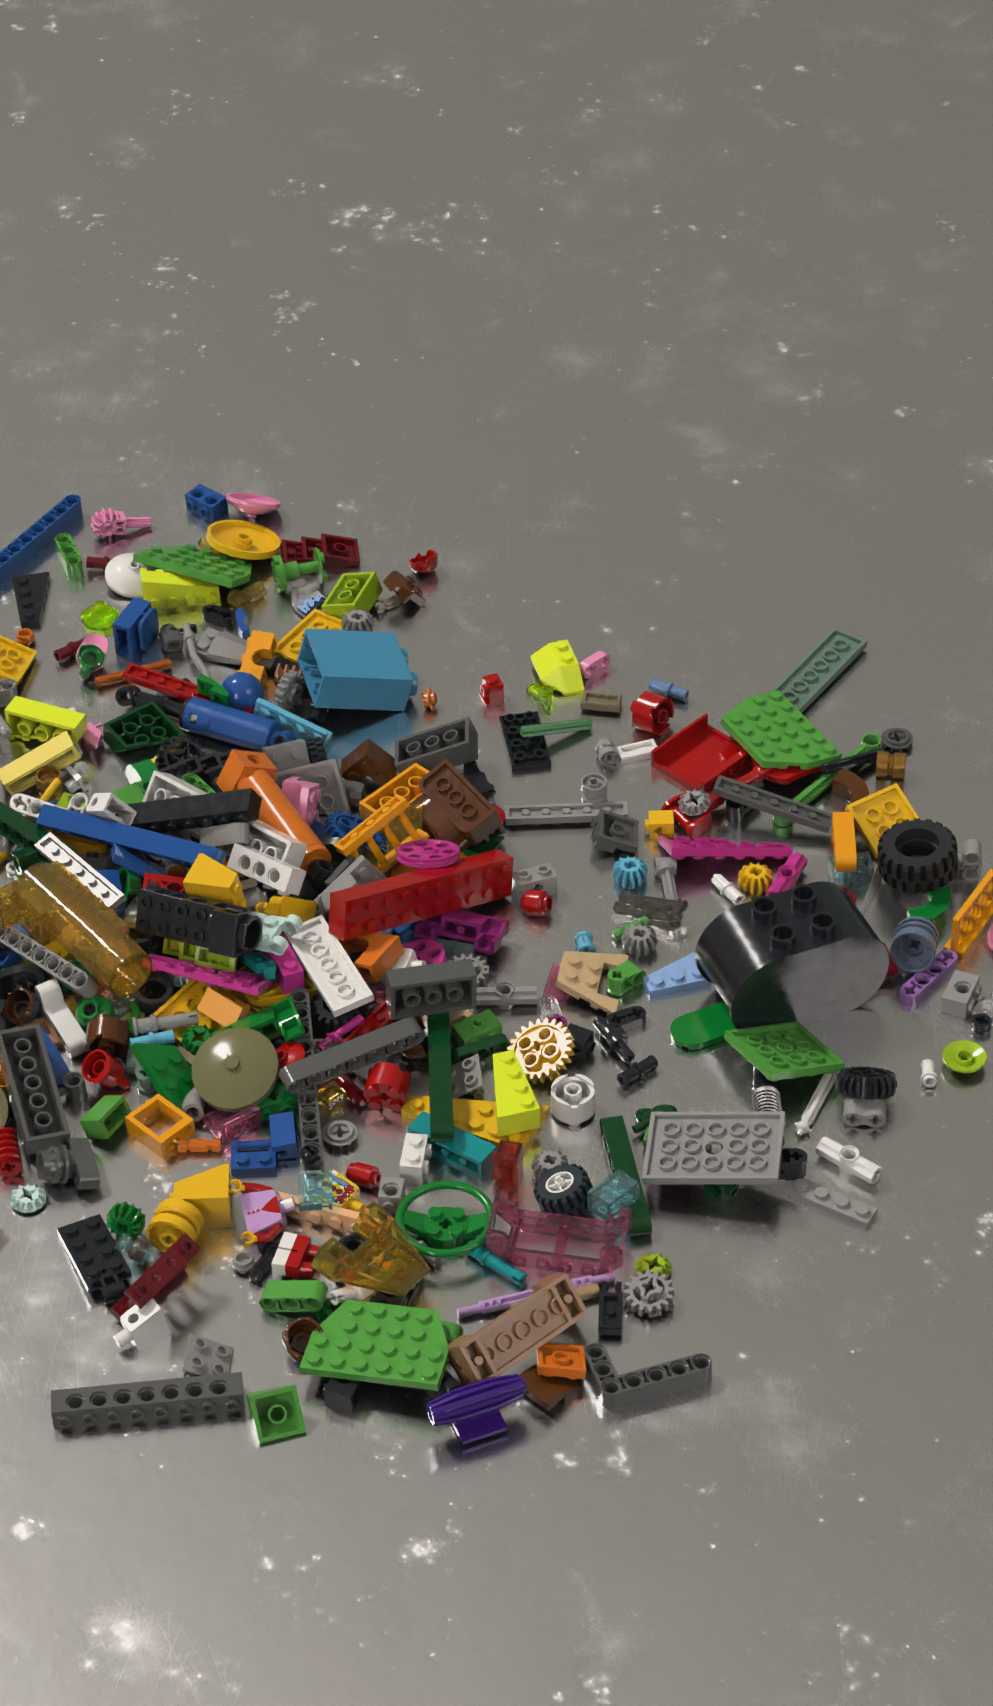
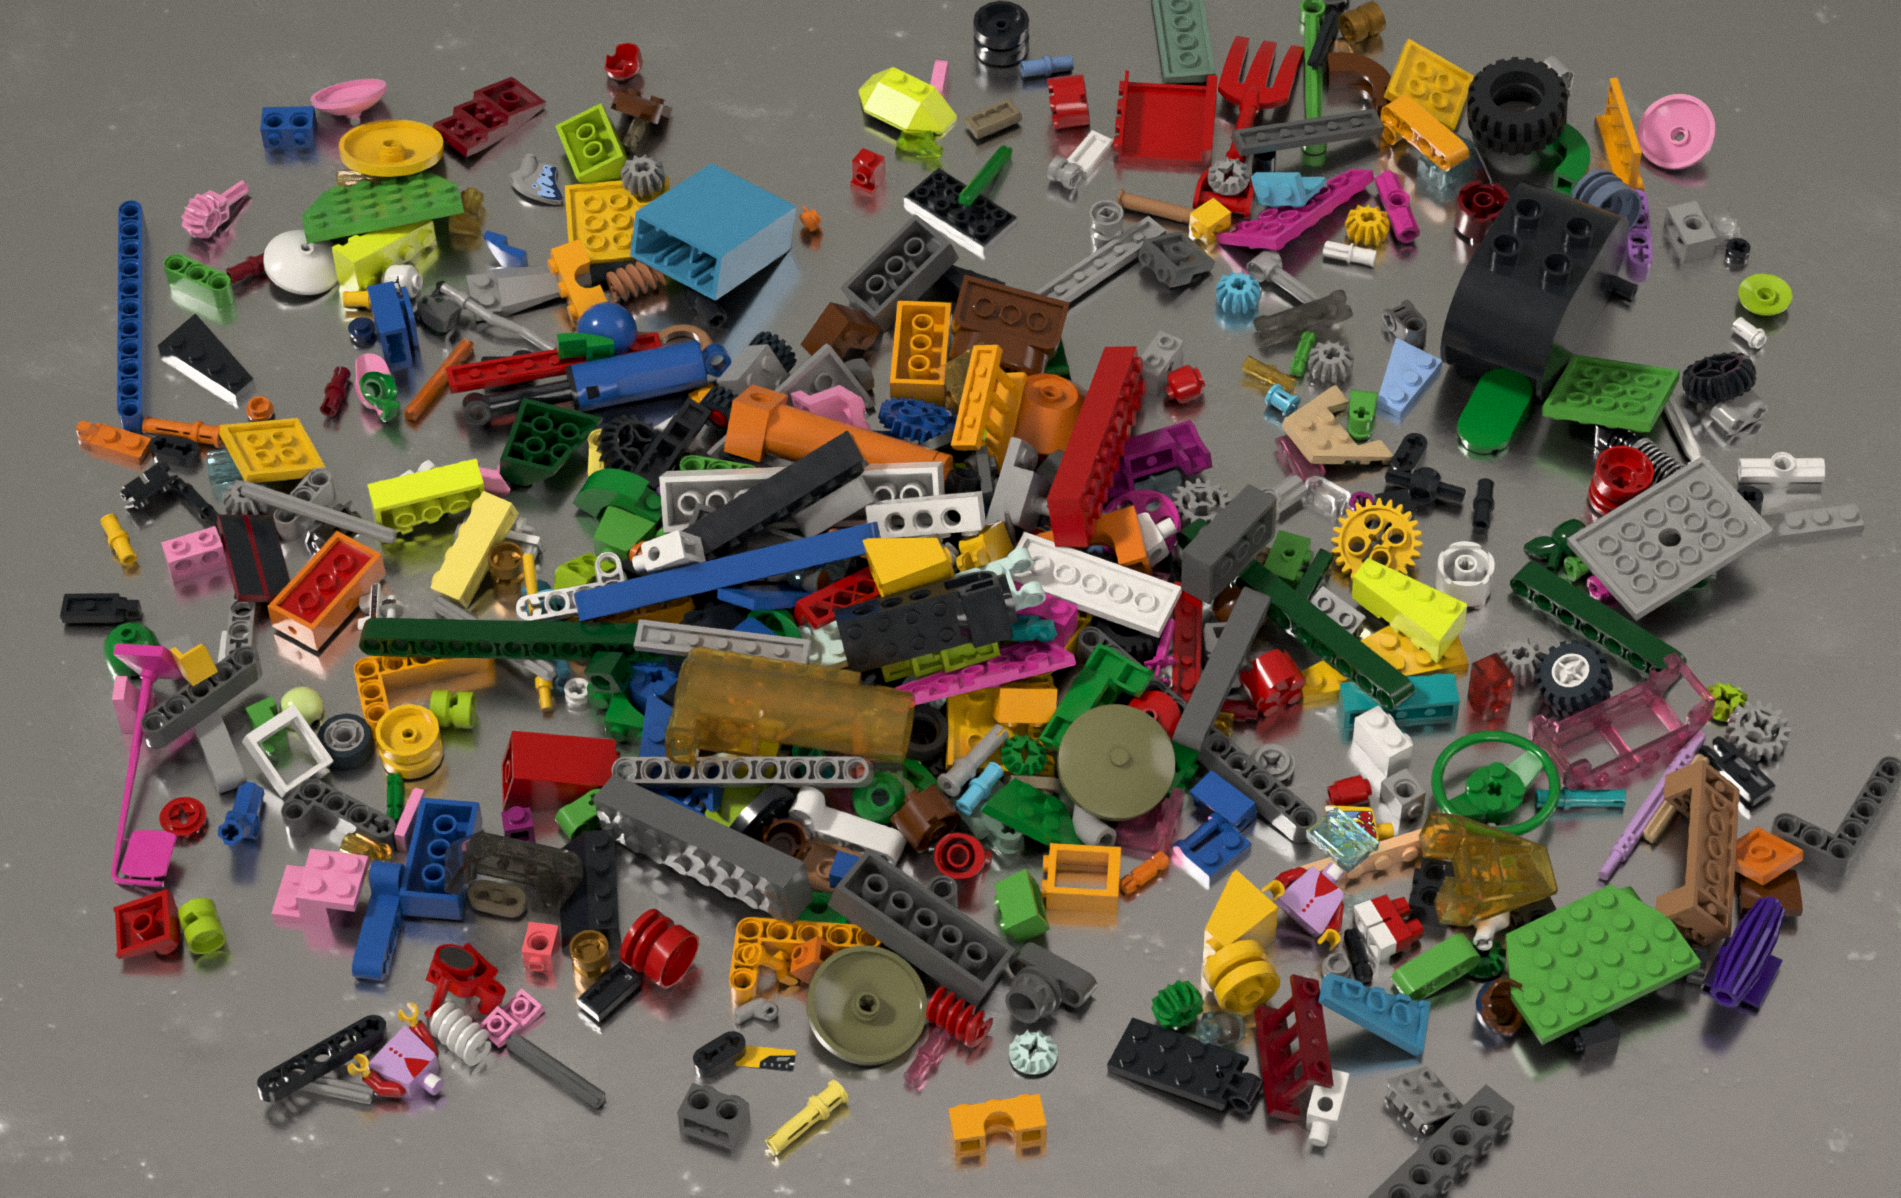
camera: 40 degrees left, 10 degrees up
clear neon green dish [81,600,119,631] -> none
black beam [202,604,236,628] -> none
bright green slope [246,1385,306,1444] -> none
medium azure fence [253,697,332,746] -> none
bright green piece [271,548,328,593] -> none
light grey gear [274,670,304,711] -> none
black hinge [300,1145,318,1165] -> none
dark pink wedge [397,839,460,868] -> none
clear light blue brick [587,1169,639,1222] -> none
bright green plate [721,690,842,770] -> none
none -> white head [381,265,423,299]
none -> black wheel [973,1,1029,66]
none -> medium nougat pin [1117,189,1196,224]
none -> clear yellow pin [1241,355,1297,394]
none -> medium azure bracket [1251,172,1327,208]
none -> dark azure wing [1318,973,1431,1056]
none -> red wheel [1588,446,1654,516]
none -> black pin [1612,275,1639,300]

